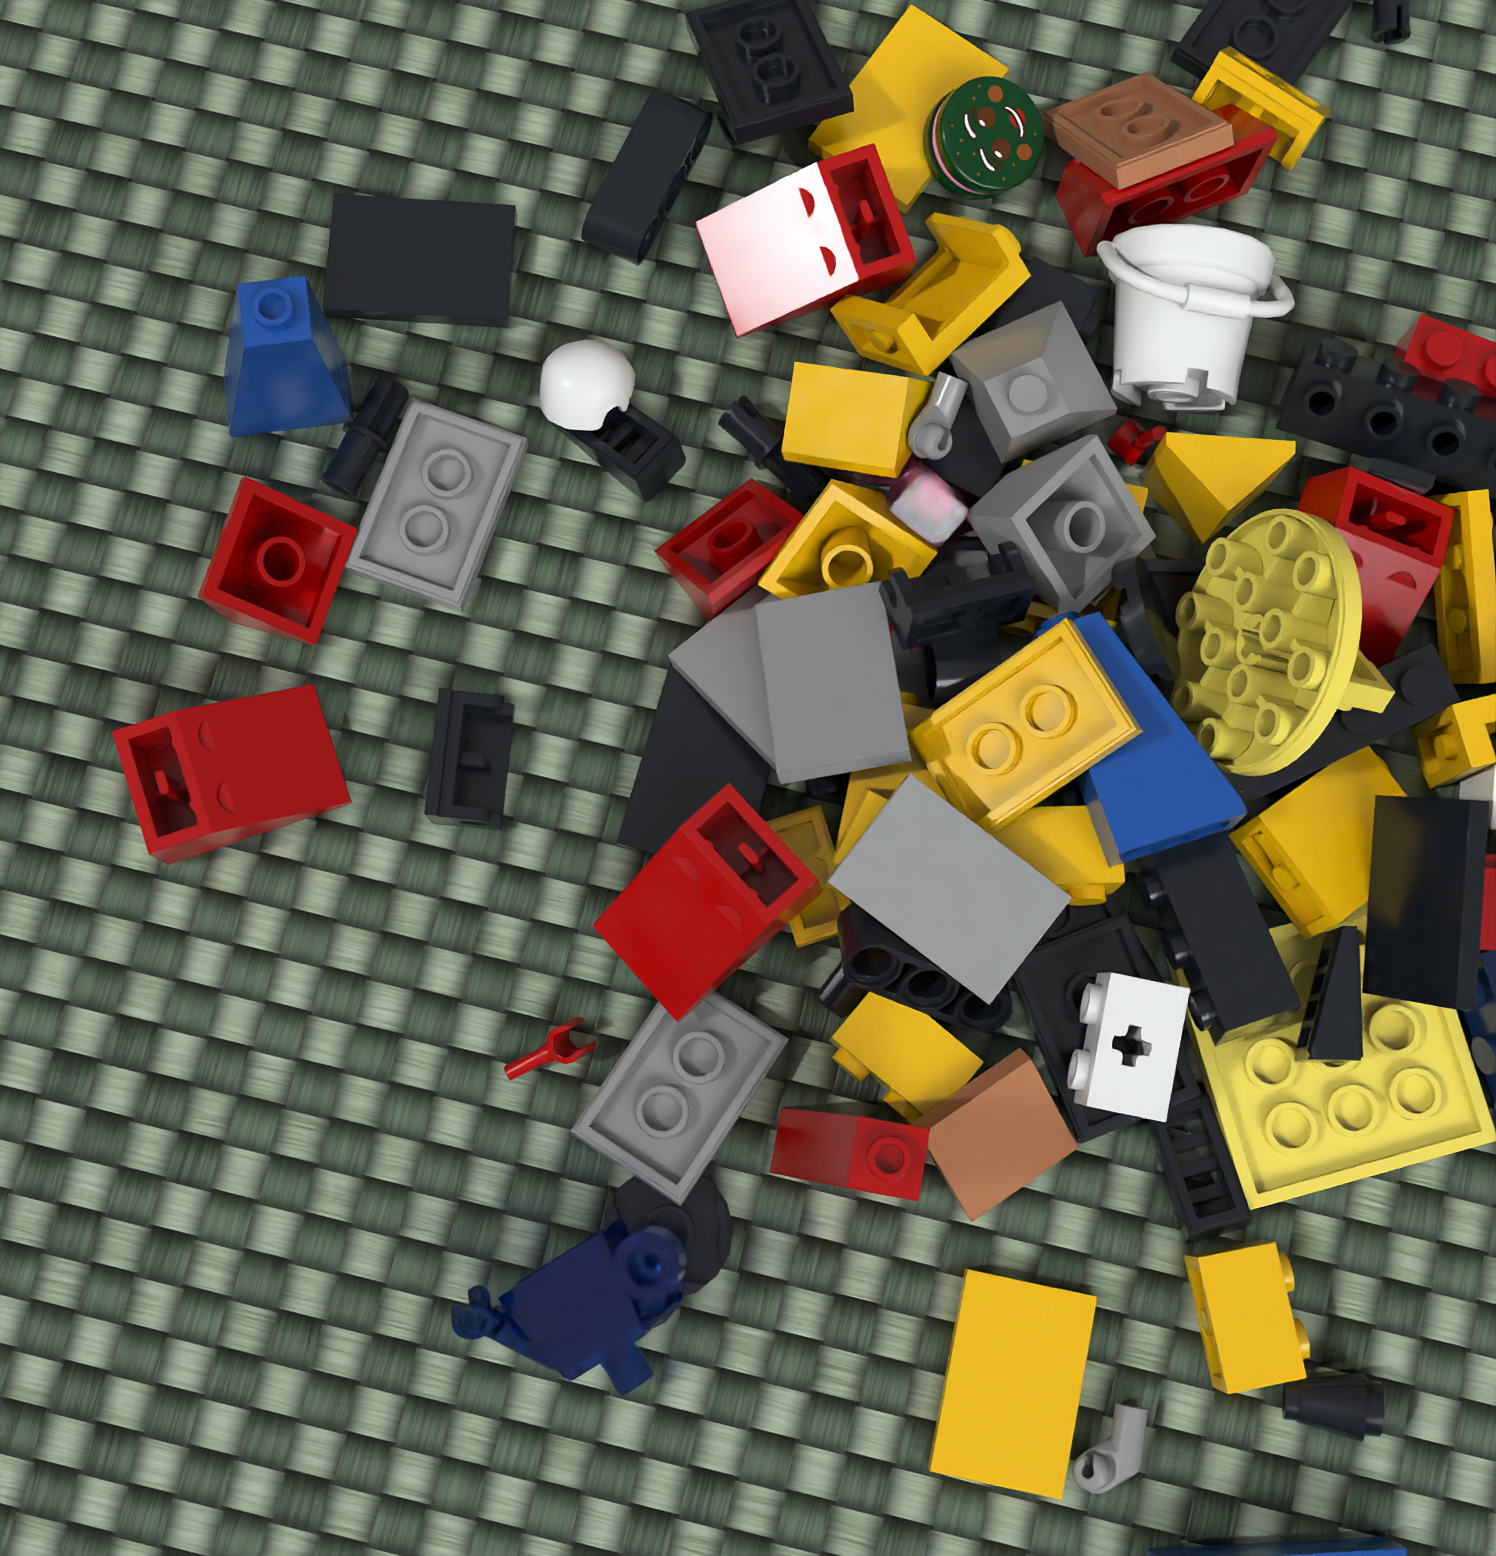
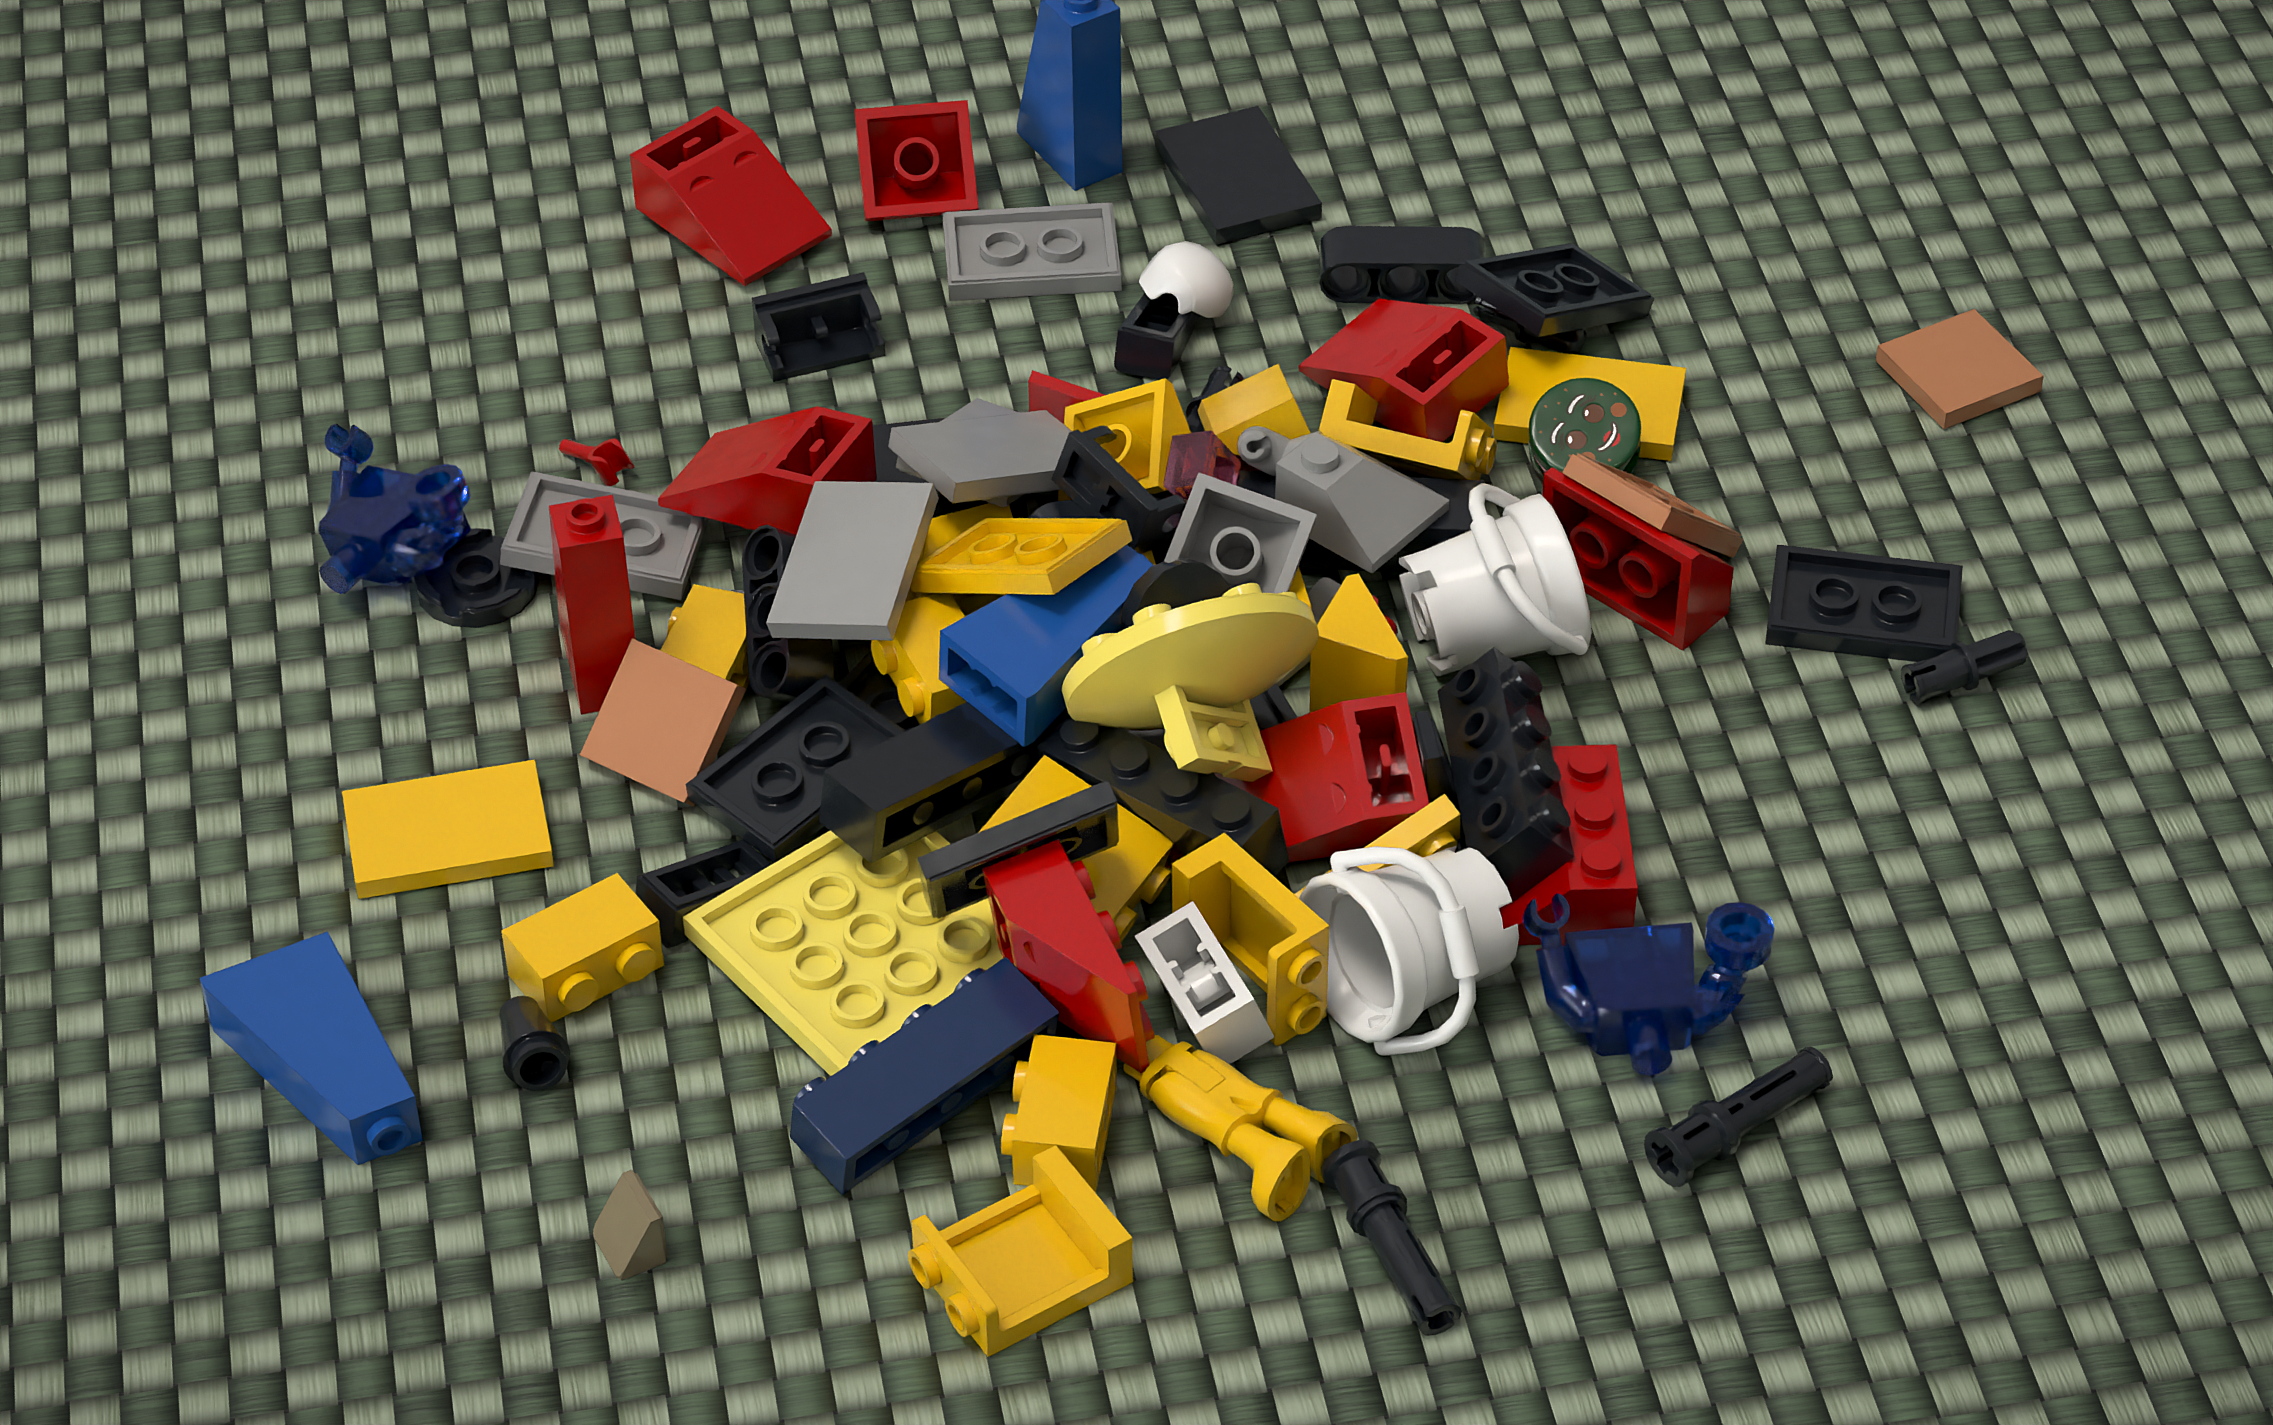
camera: 70 degrees right, 35 degrees down
black axle [320,377,409,499] -> none
white brick [1067,972,1190,1122] -> none
light grey arm [1073,1403,1149,1494] -> none
yellow hinge [1191,46,1331,171] -> none
black slope [1295,926,1363,1063] -> none

